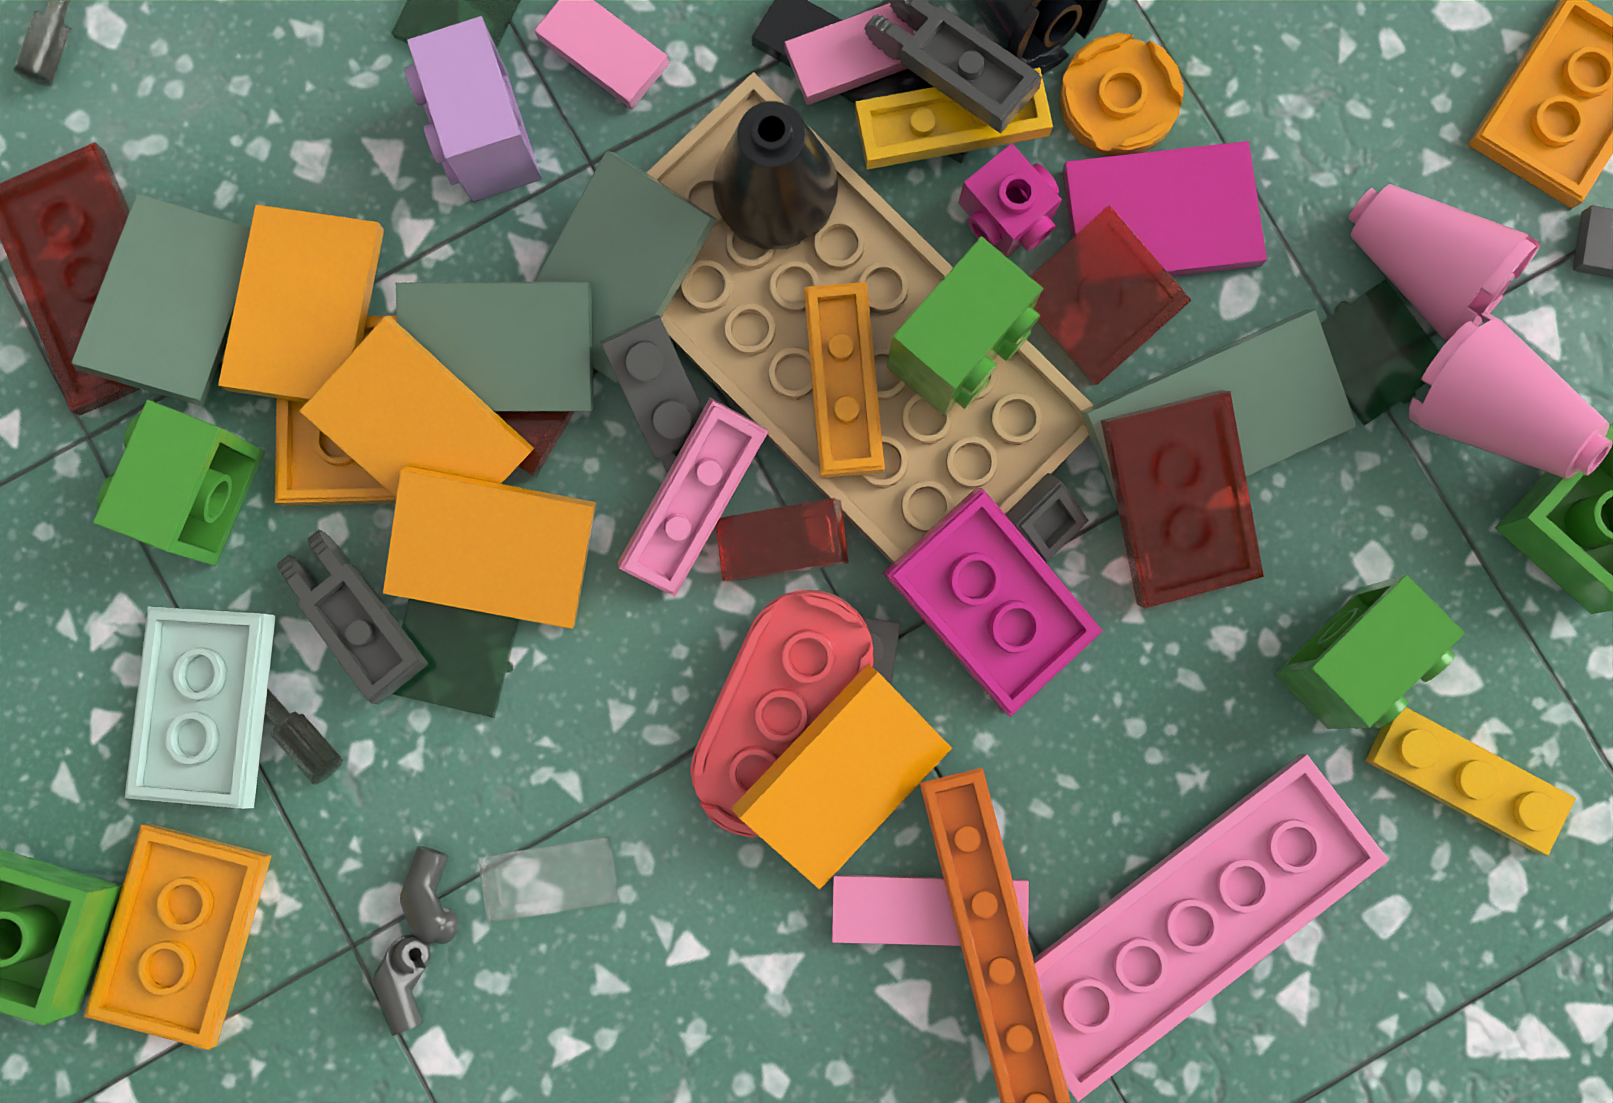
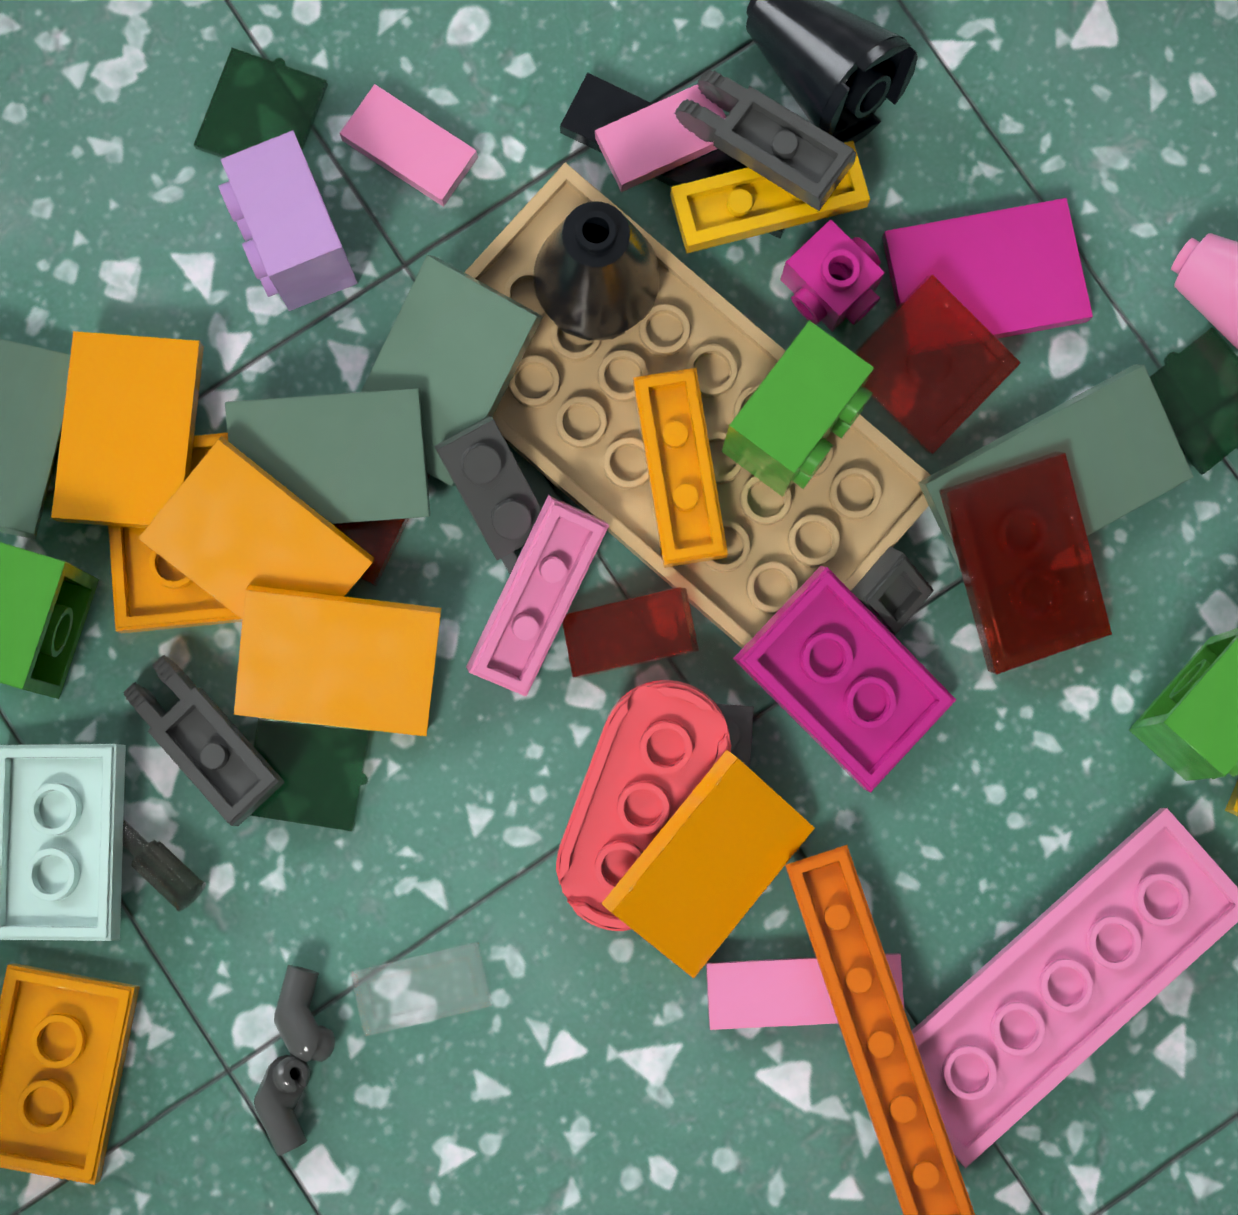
camera: 10 degrees left, 0 degrees up
light orange tile [1059,33,1184,156] -> none

